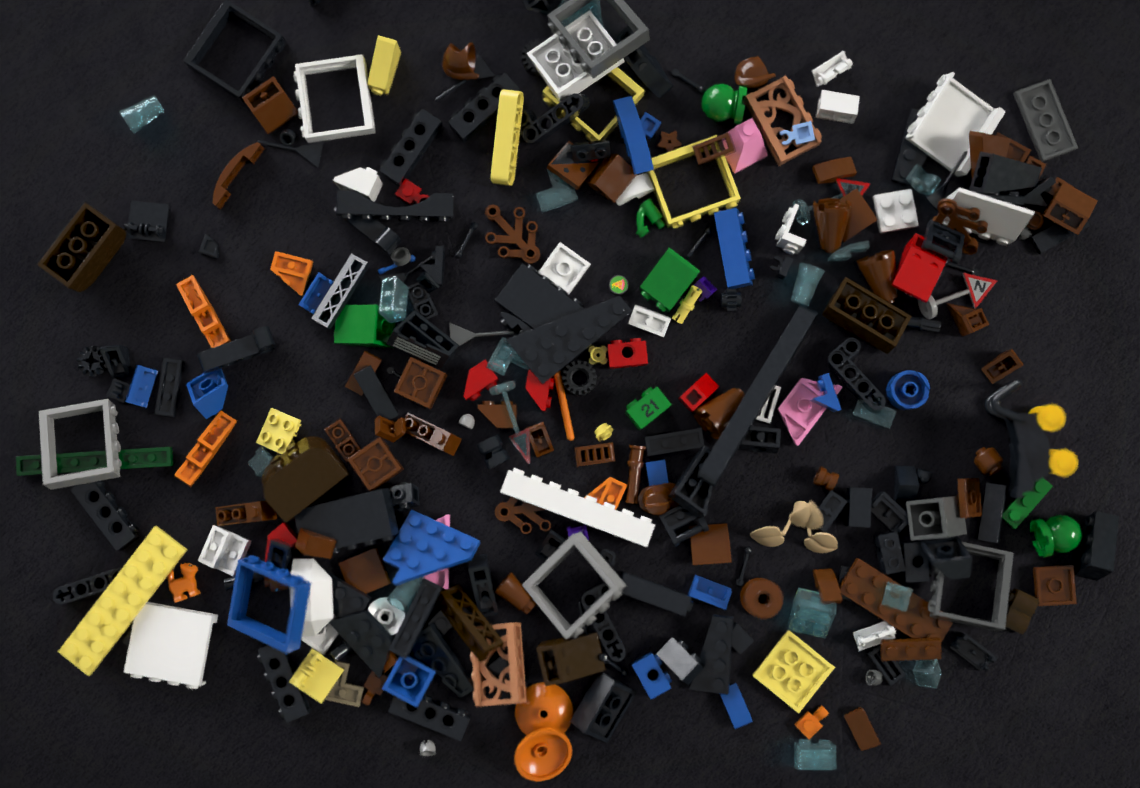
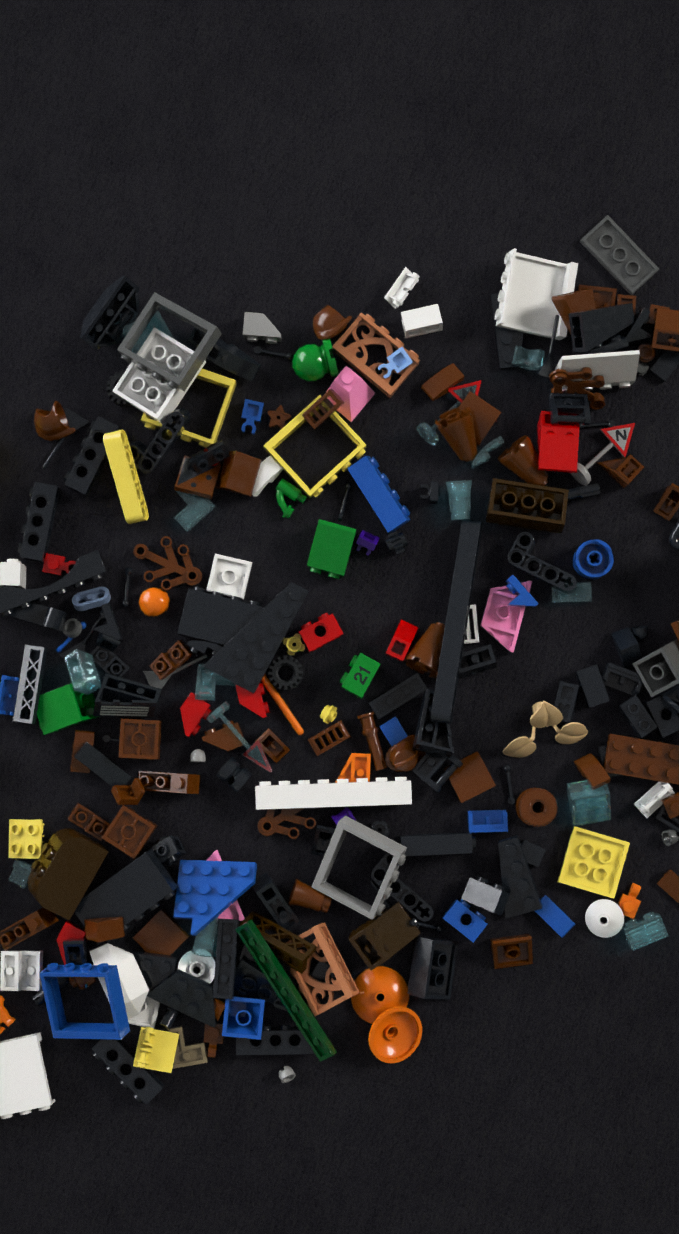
camera: 25 degrees left, 0 degrees up
tile [609,275,628,295] -> none
blue slope [613,96,654,175] -> none
white hinge [628,304,671,337] -> none
light yellow pin [672,285,702,324] -> none
white bracket [775,204,806,255] -> none
reddish brown wheel [813,466,839,491] -> none
white plate [873,189,919,233] -> none
clear light blue panel [882,582,912,612] -> none
none -> sand blue plate [72,587,111,611]
none -> orange hair [139,587,170,617]
none -> reddish brown slope [149,640,193,680]
none -> dark green plate [235,919,337,1062]
none -> light grey slope [243,312,281,344]
none -> reddish brown slope [490,934,533,969]
none -> white dish [585,899,624,938]

